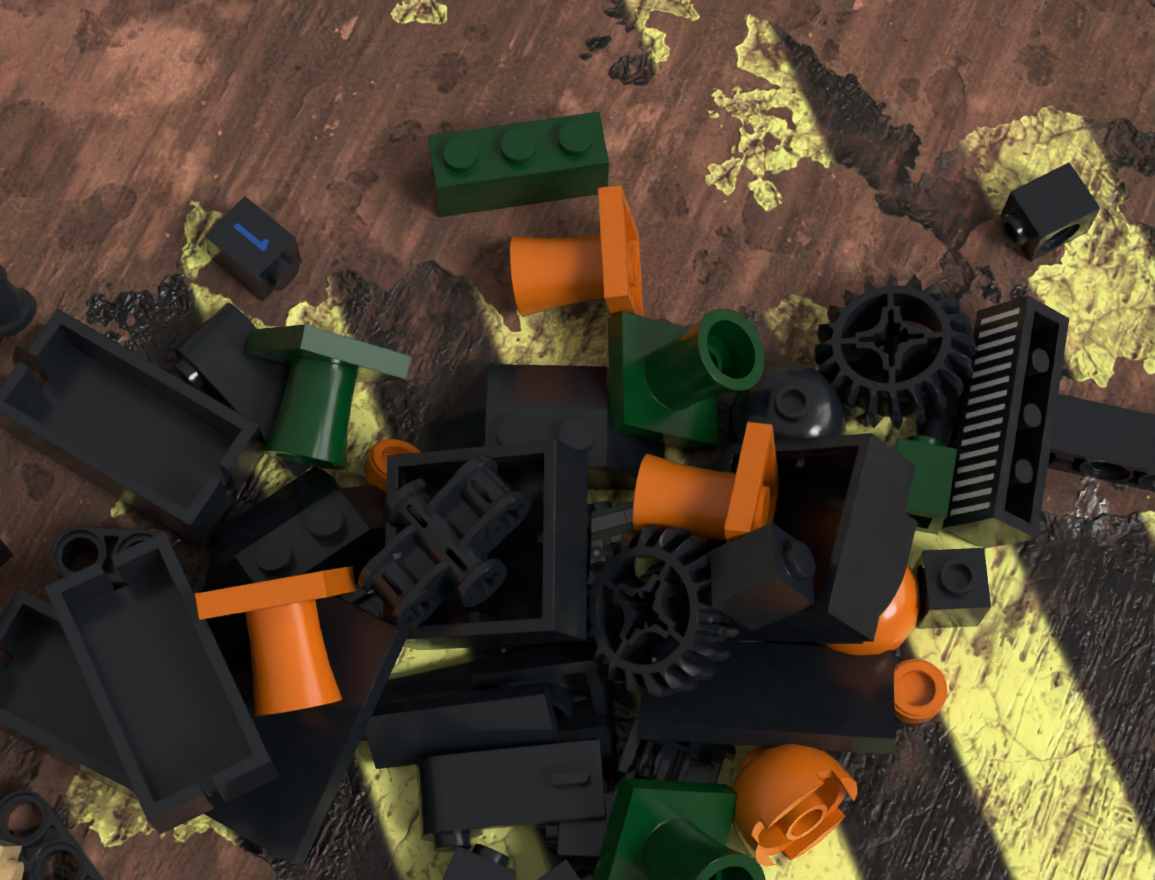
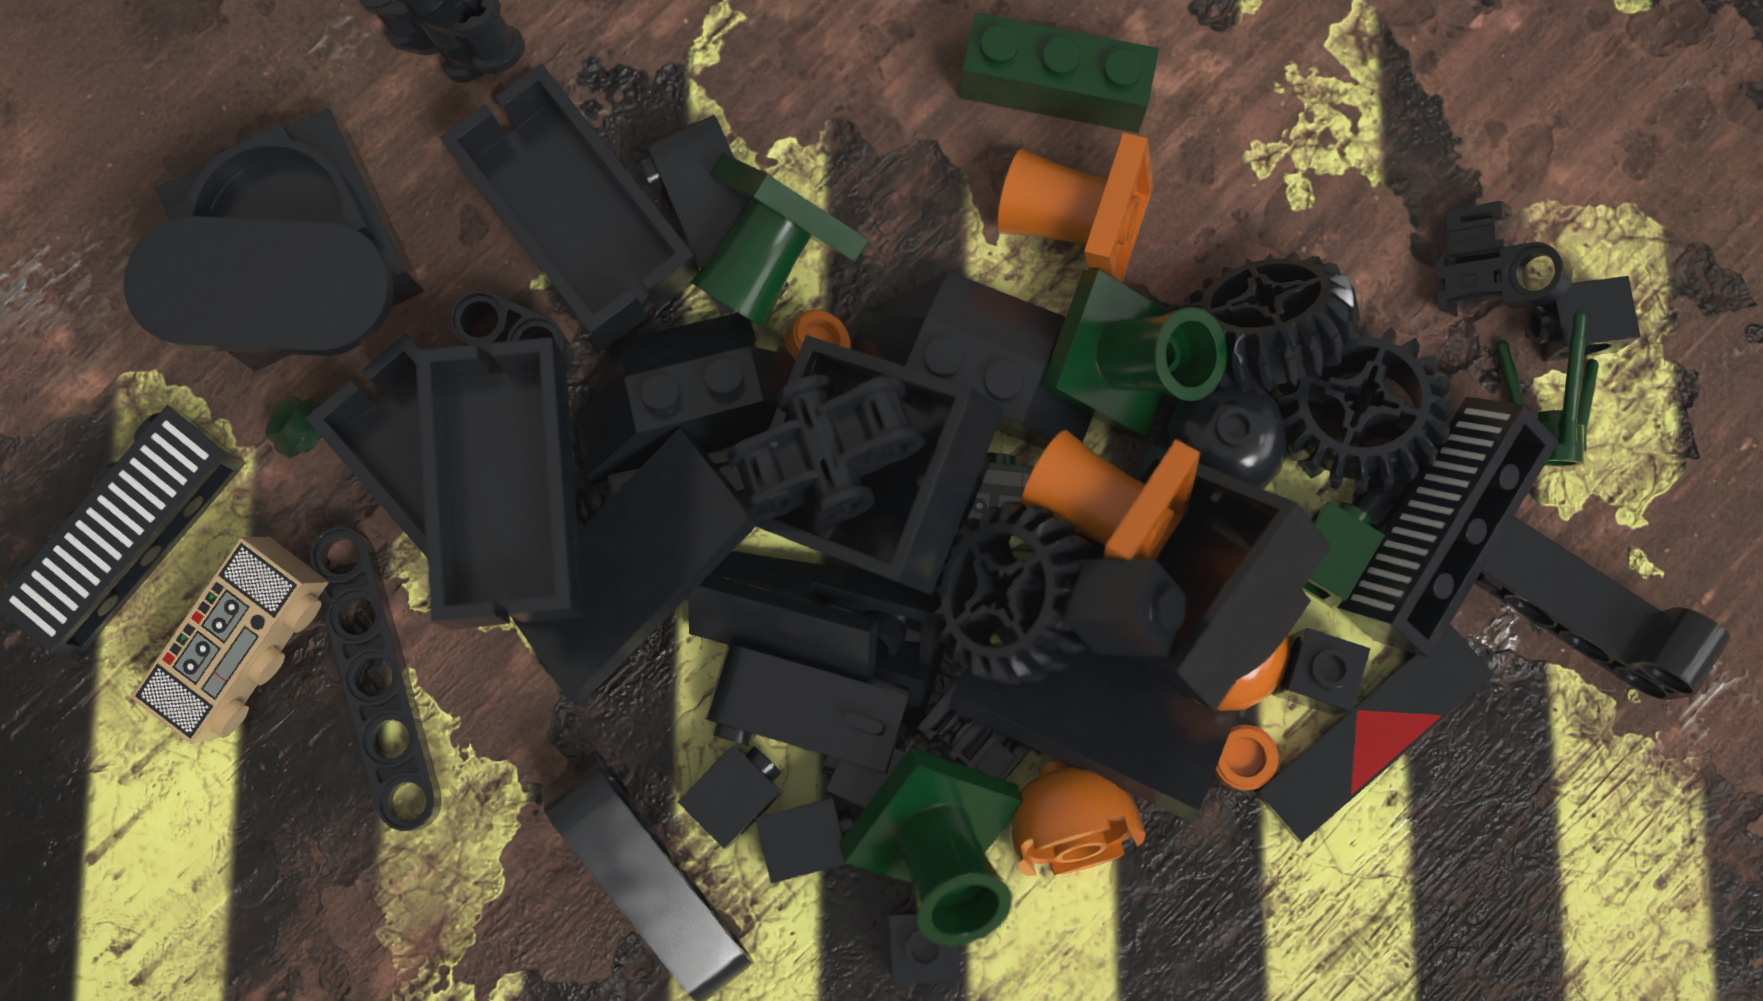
camera: 25 degrees right, 10 degrees up
orange plant [195,566,357,716] -> none
black brick [205,196,302,302] -> none
none -> black gear [1186,253,1360,392]
none -> black tile [1254,625,1494,843]
none -> black piece [1435,201,1573,317]
none -> dark green plant [1496,311,1599,466]

